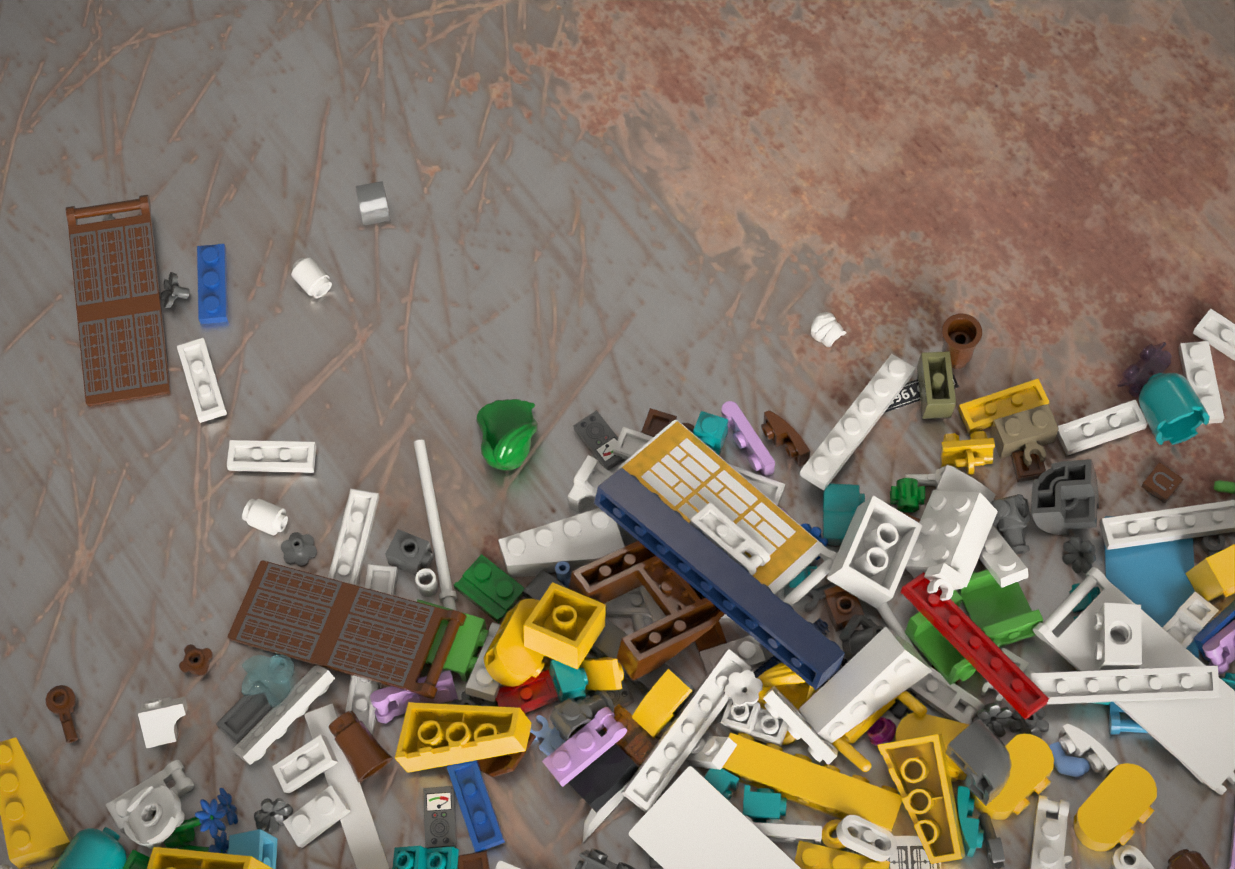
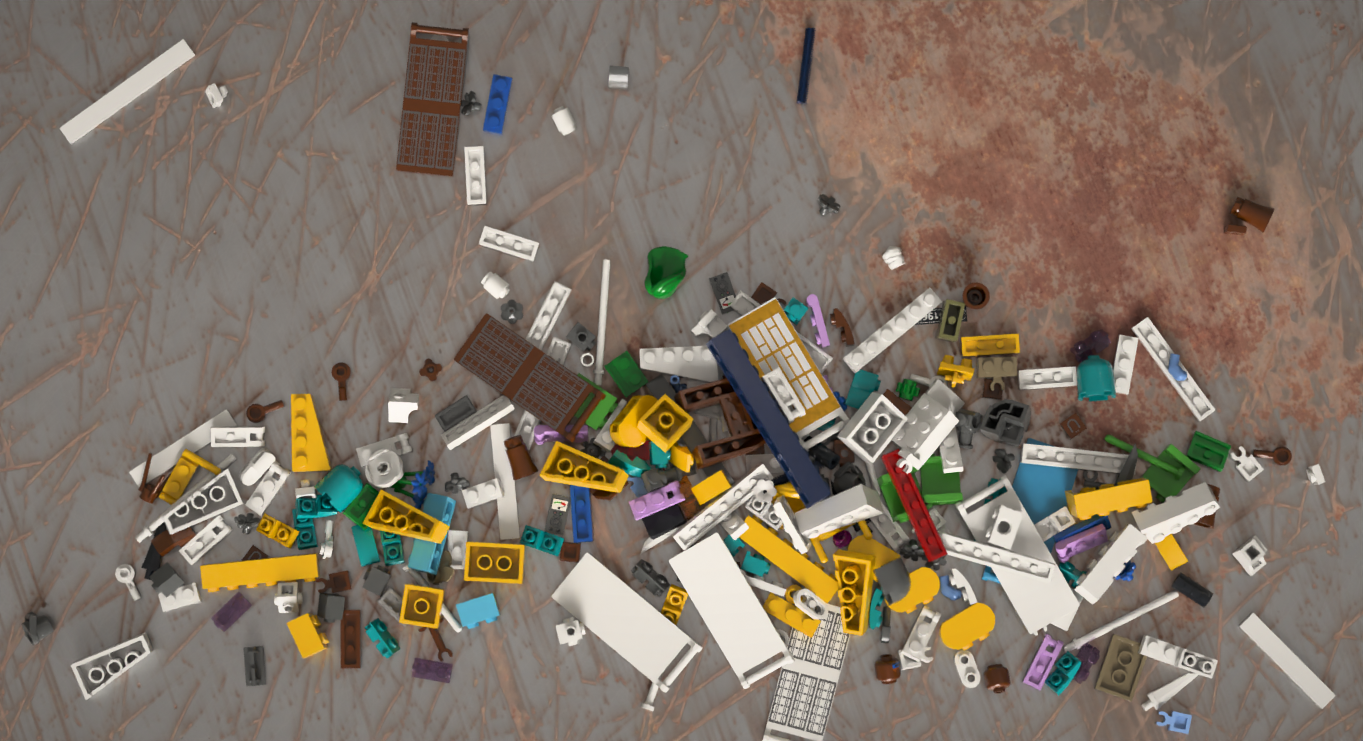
camera: 10 degrees right, 20 degrees up
clear light blue plate [241,655,295,707] -> none
white plate [272,735,338,794] -> none
none -> teal slope [607,450,651,478]
none -> dark blue axle [797,28,816,104]
none -> black axle [804,436,840,470]
none -> dark grey plant [818,194,841,215]

